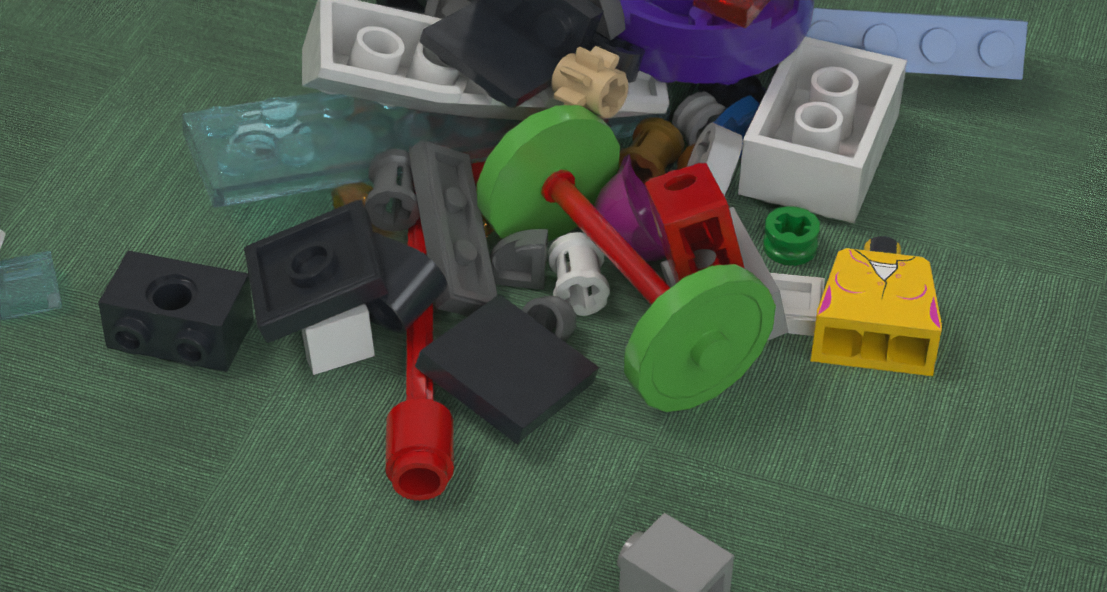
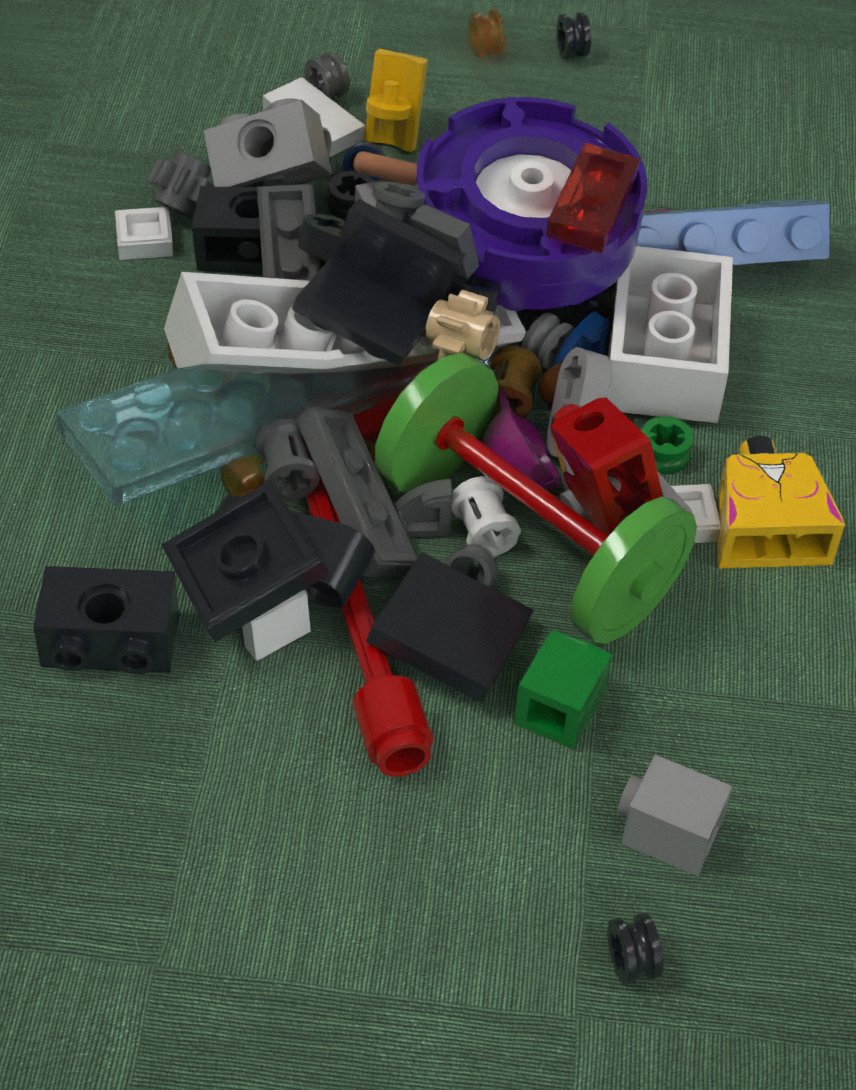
camera: 15 degrees left, 5 degrees up
none -> green brick [514,629,612,750]

